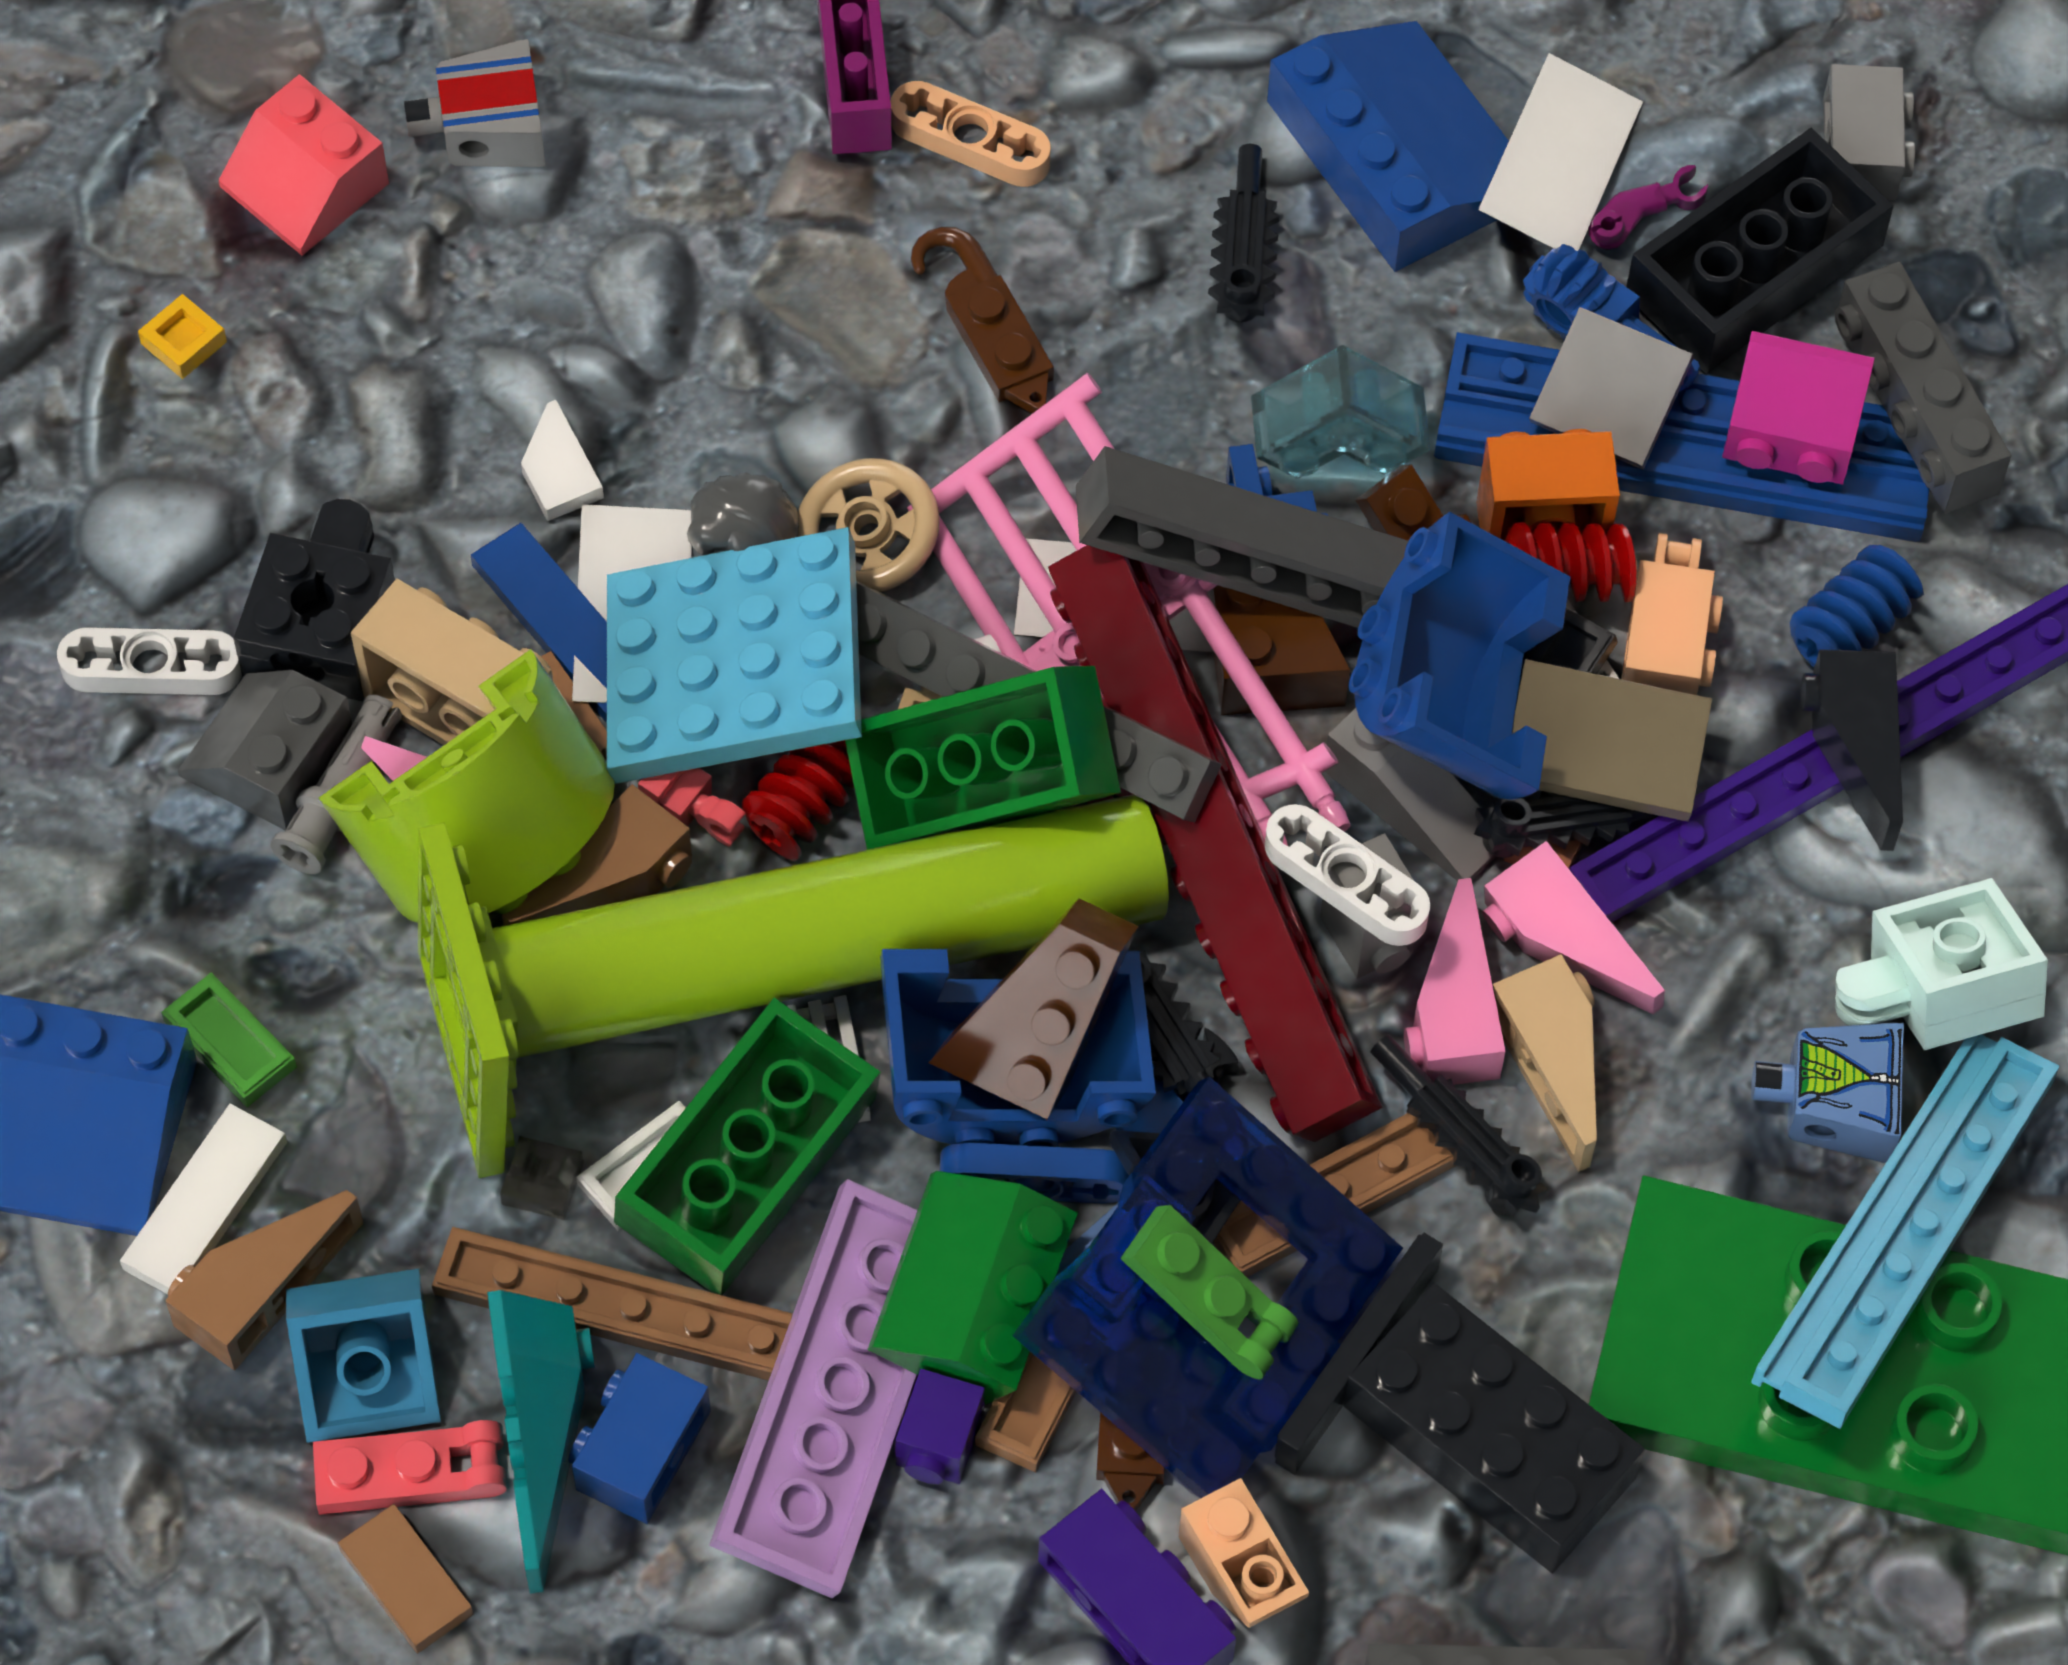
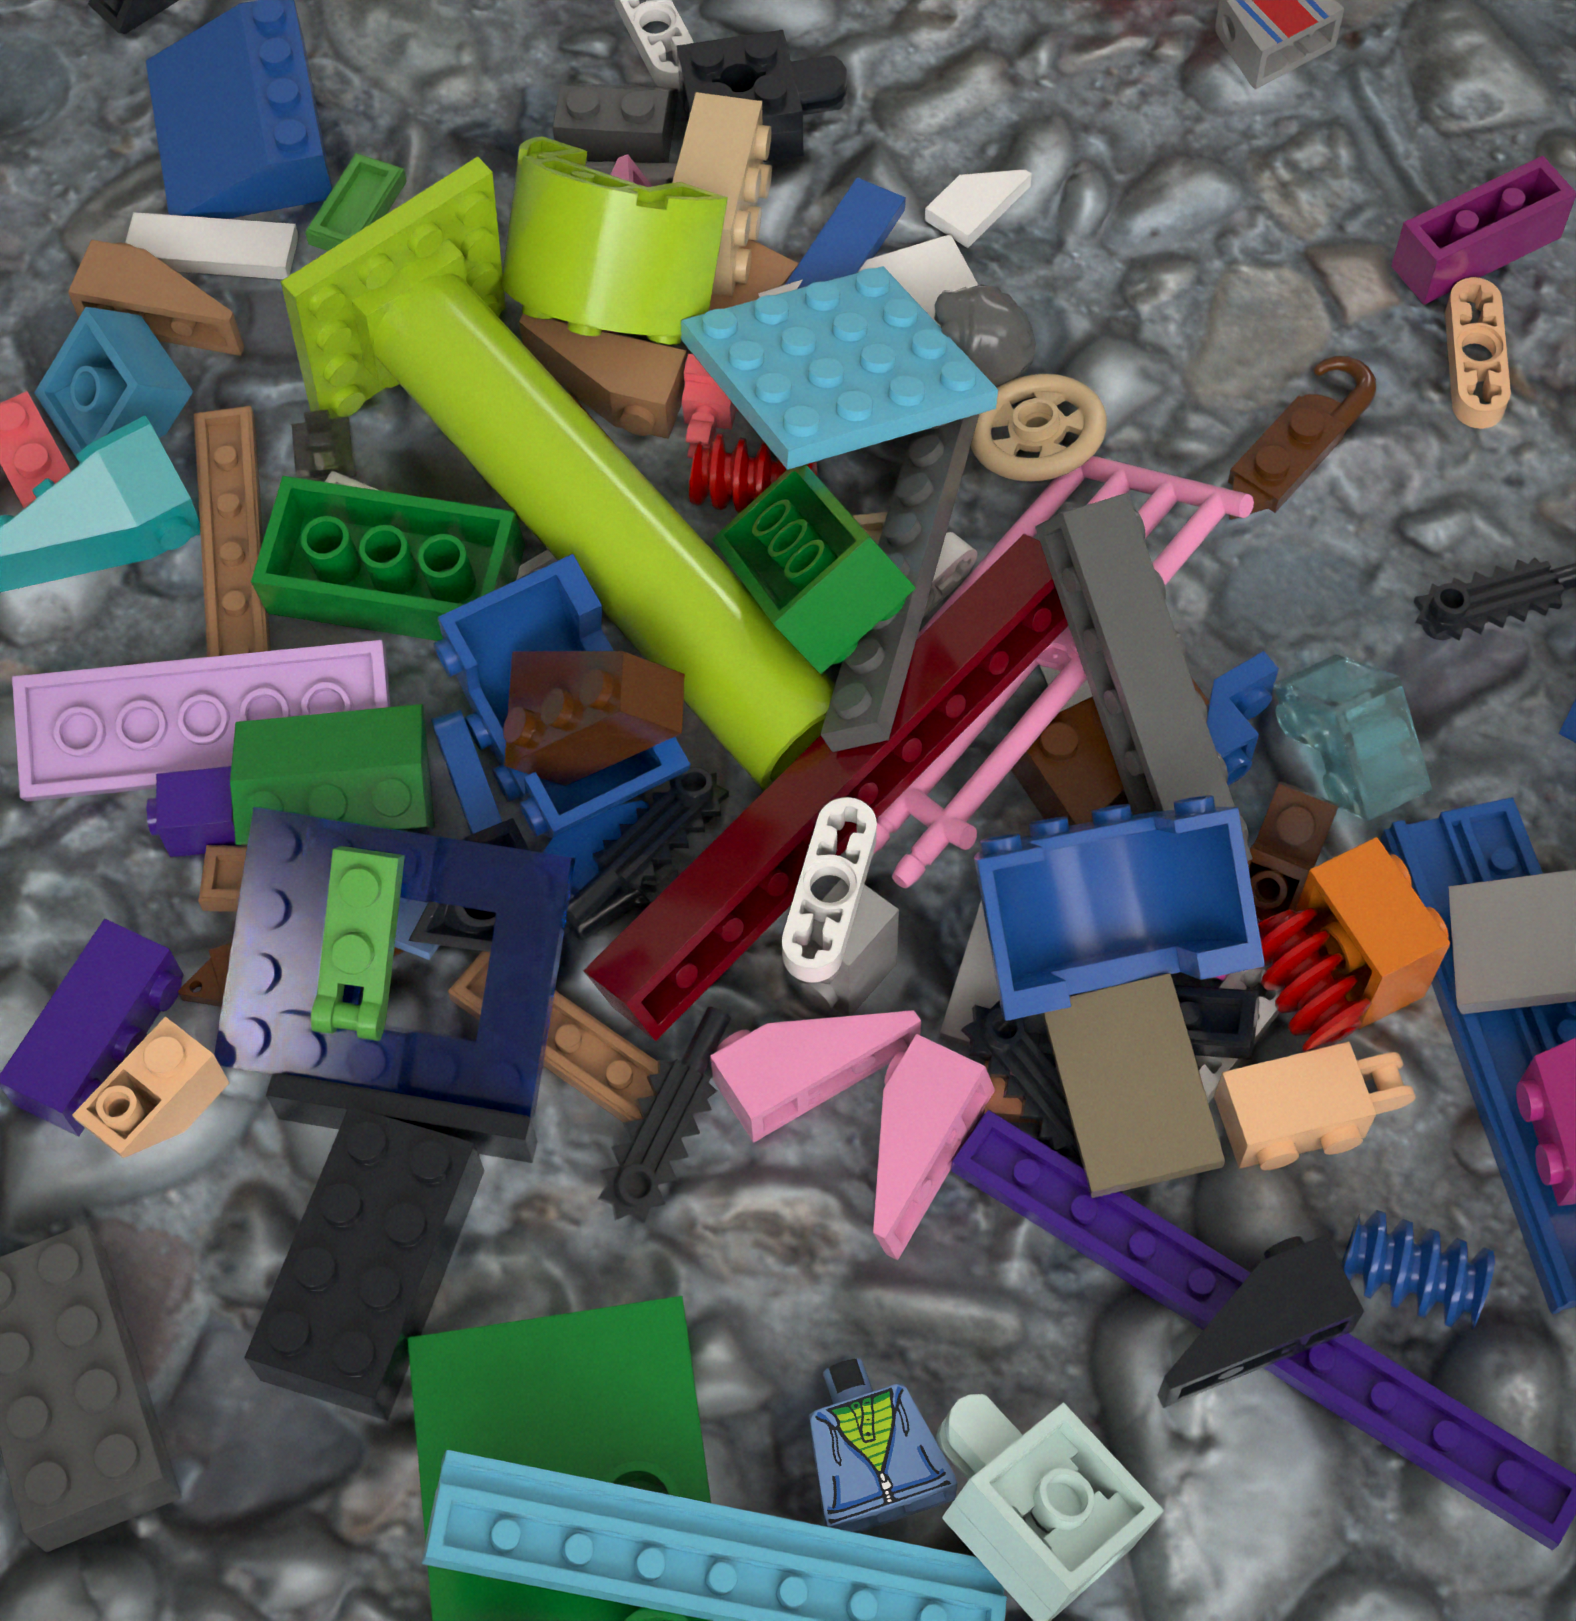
camera: 70 degrees right, 0 degrees up
blue brick [568,1353,711,1525] -> none
tan slope [1492,954,1597,1172] -> none

